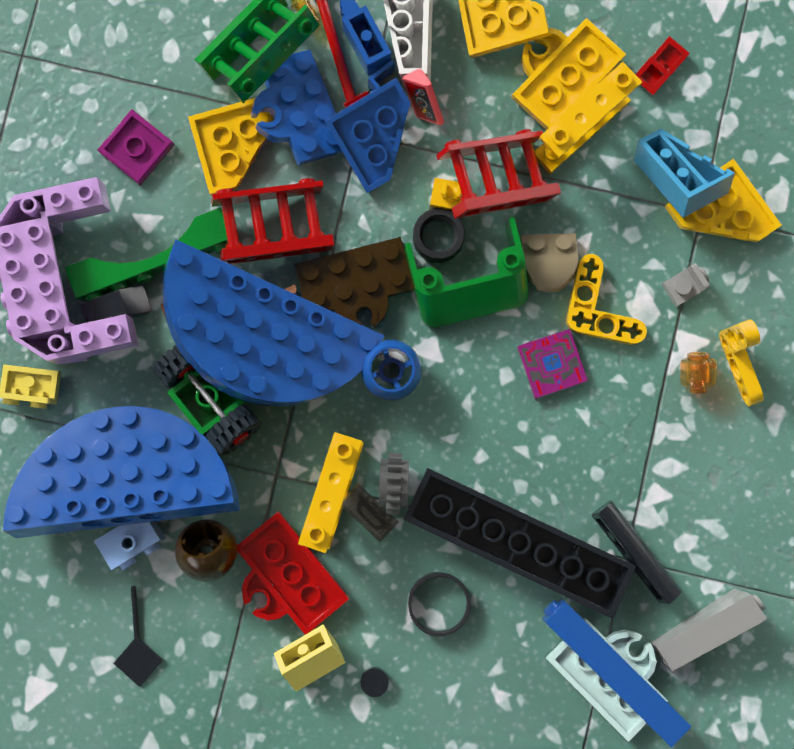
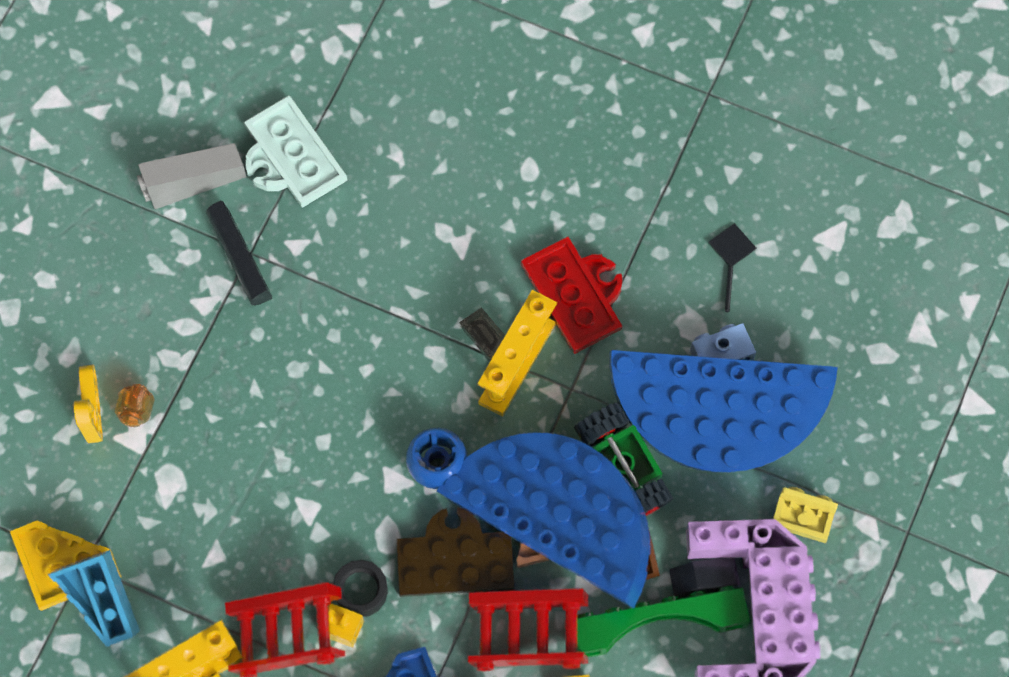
camera: 170 degrees left, 15 degrees down
dark brown wheel [174,519,237,582] -> none
light yellow brick [274,624,346,692] -> none
black tile [360,667,389,697] -> none
dark grey gear [379,452,409,515] -> none
black brick [403,468,636,619] -> none
green windscreen [405,217,528,328] -> none
black tyre [408,572,471,636] -> none
tile [517,329,588,399] -> none
dark tan slope [520,233,578,292] -> none
blue brick [542,598,692,748] -> none
yellow beam [566,254,647,345] -> none
light grey bracket [661,263,710,307] -> none

